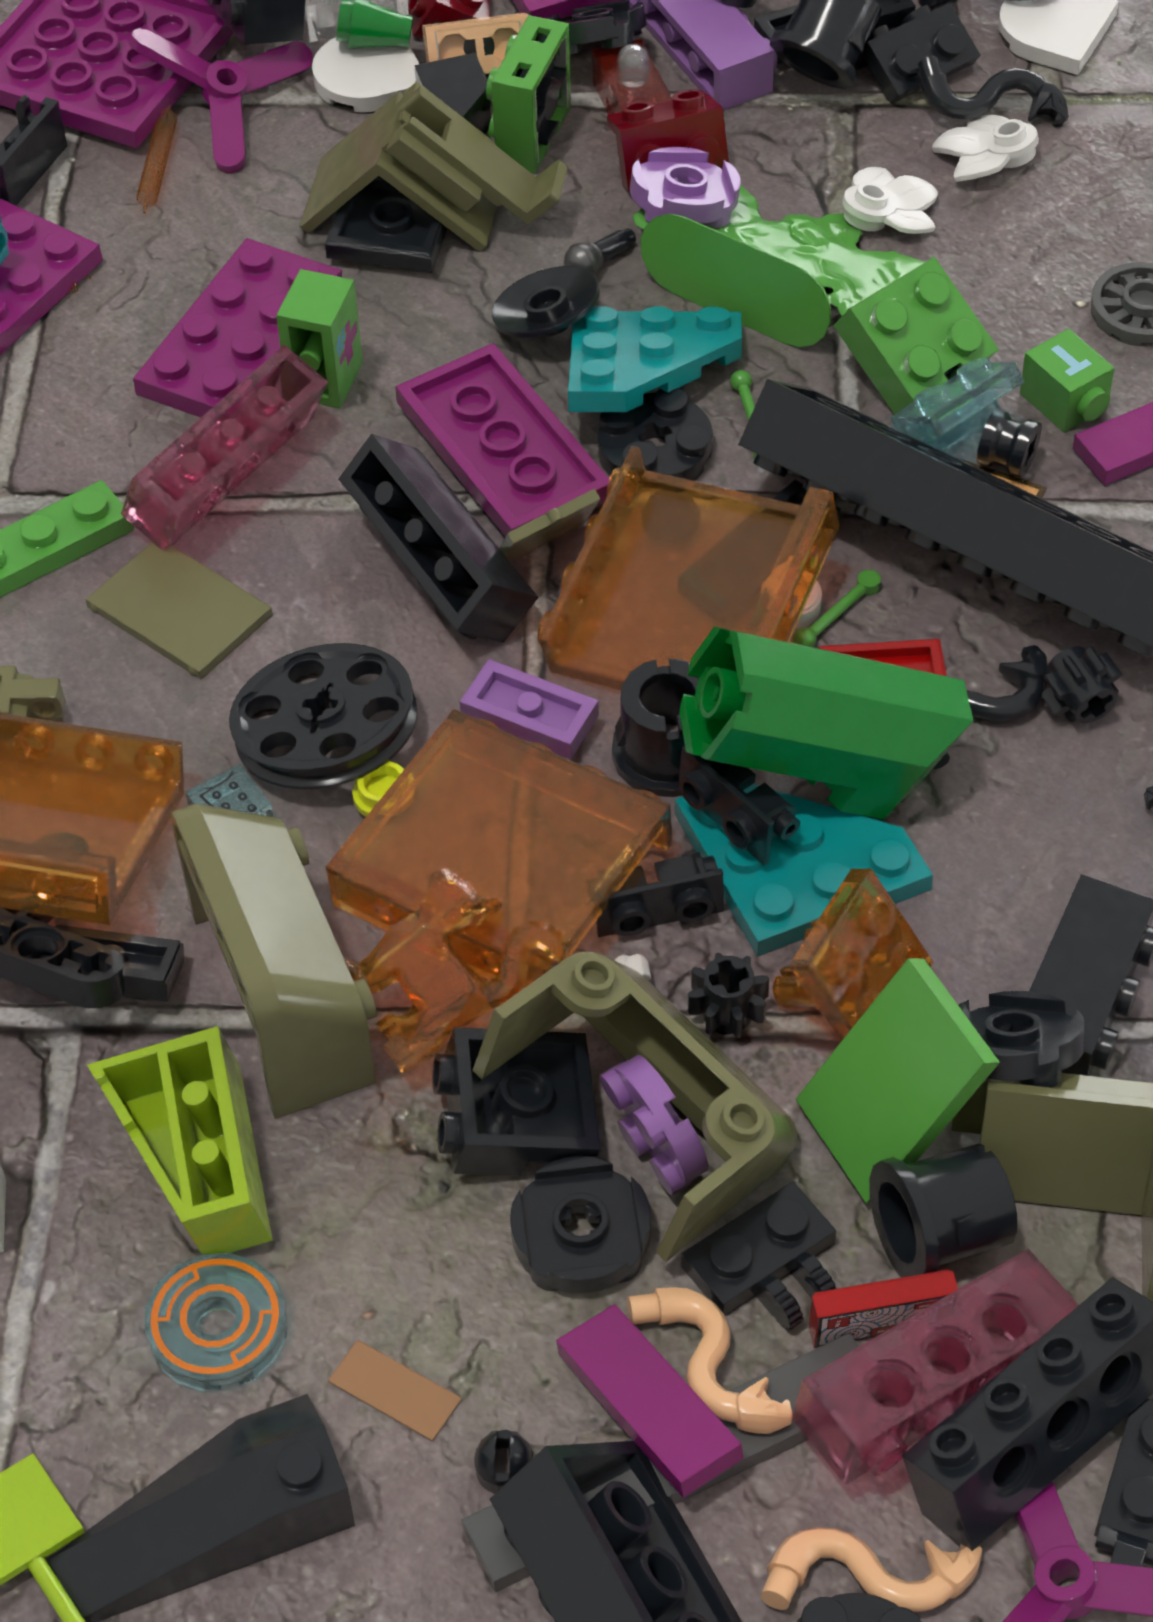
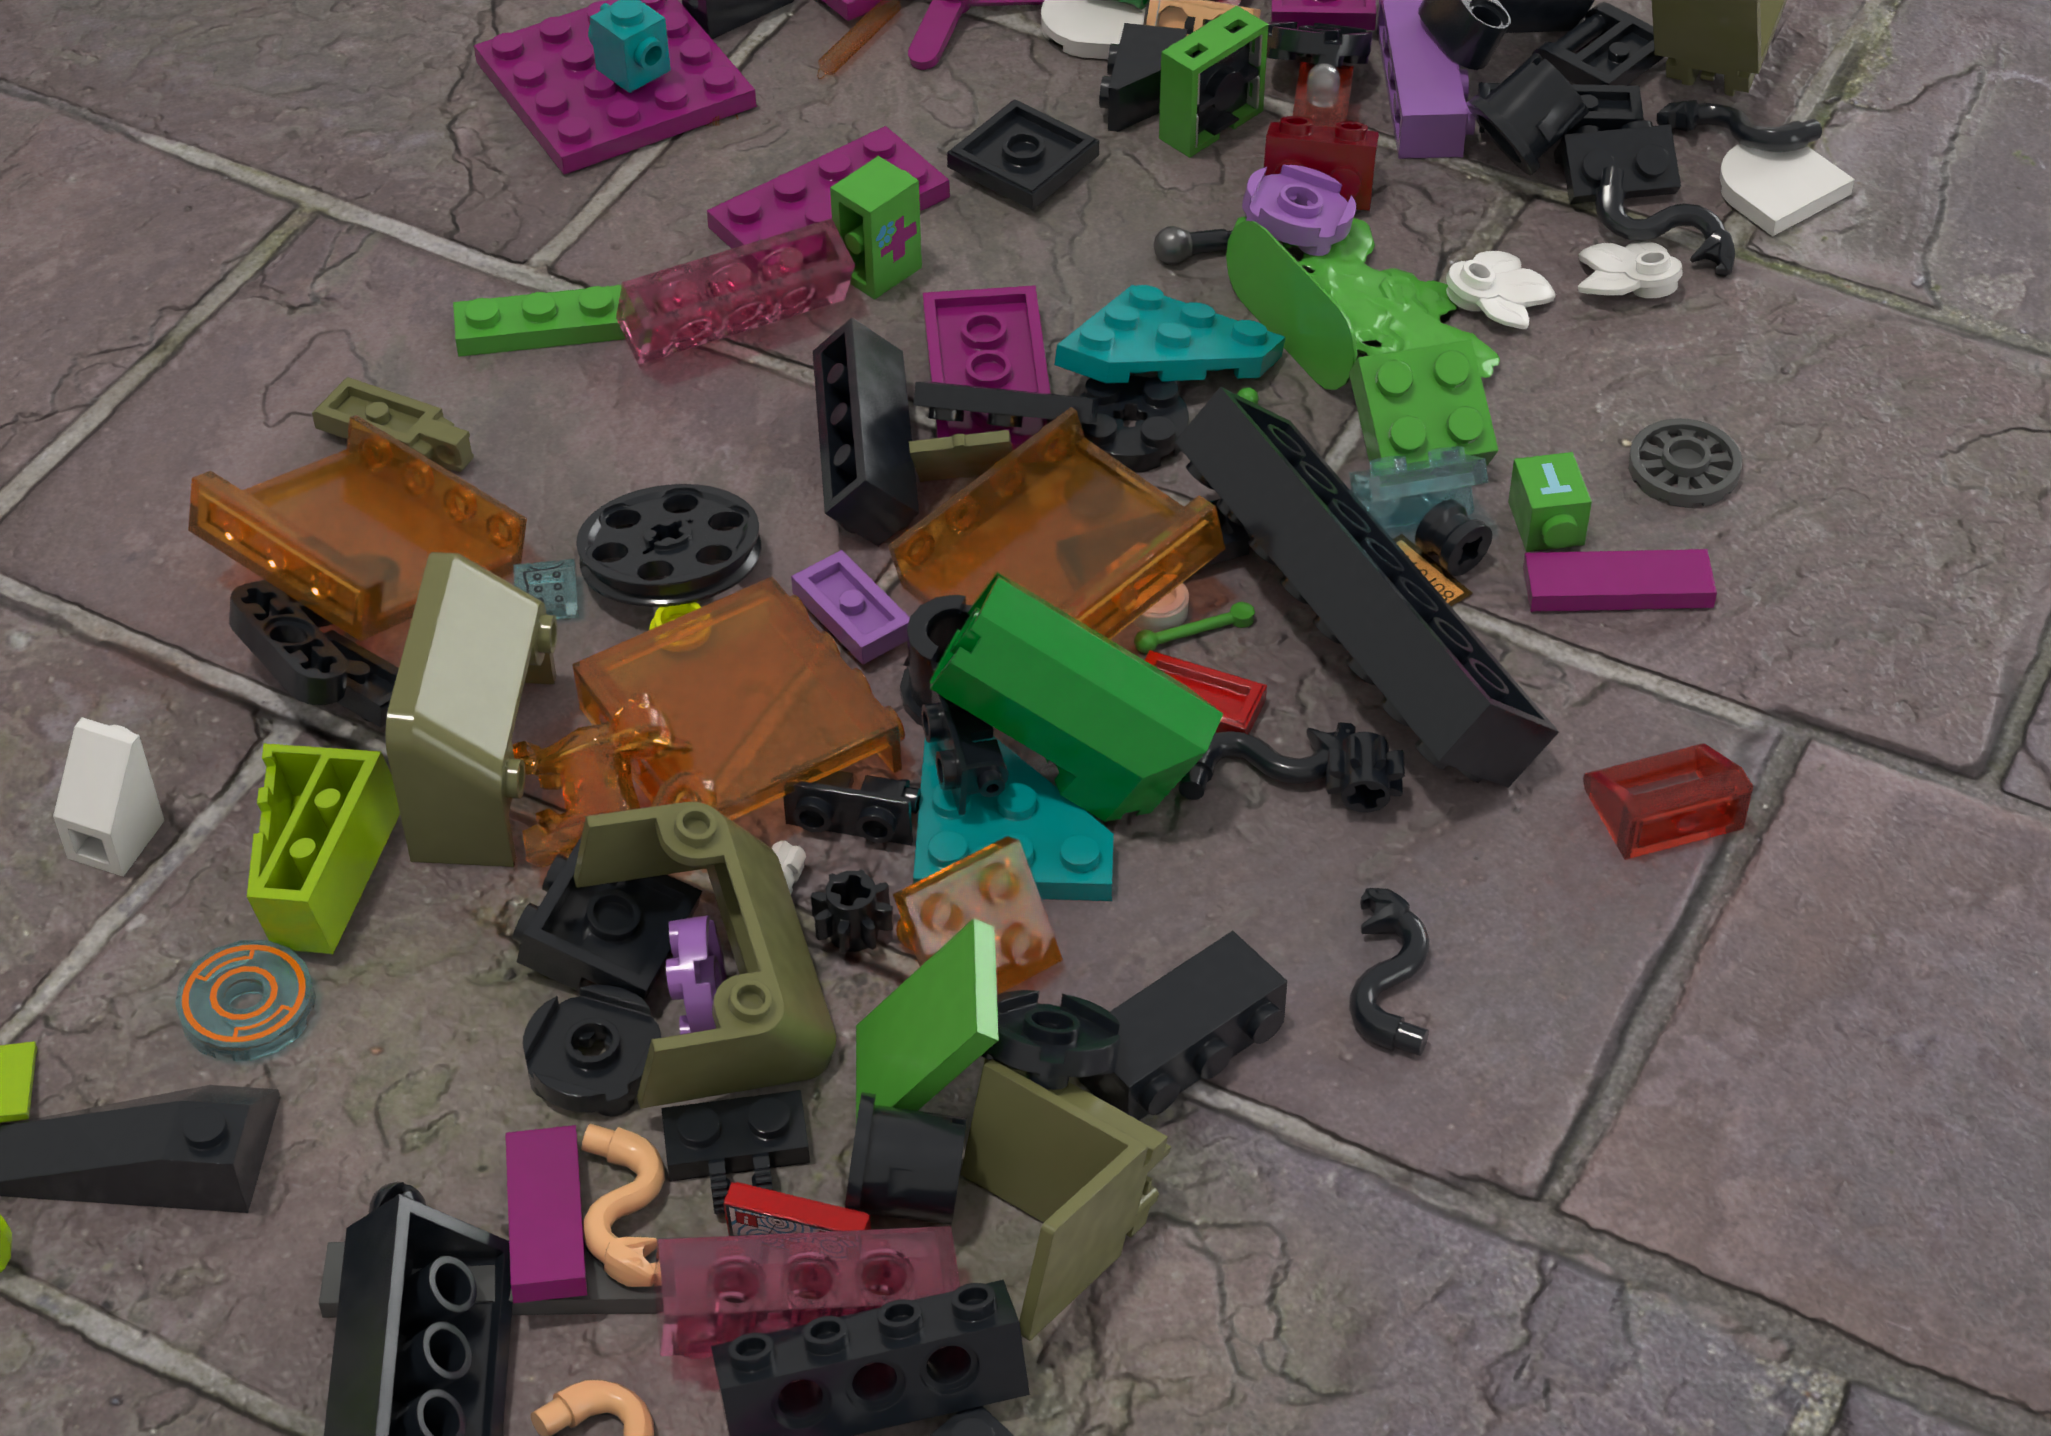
camera: 25 degrees right, 5 degrees down
olive piece [85,537,273,680] -> none
olive piece [299,81,568,252] -> none
medium nougat sticker [328,1339,462,1441] -> none
black dish [492,266,600,338] -> none
none -> black plate [913,381,1099,433]

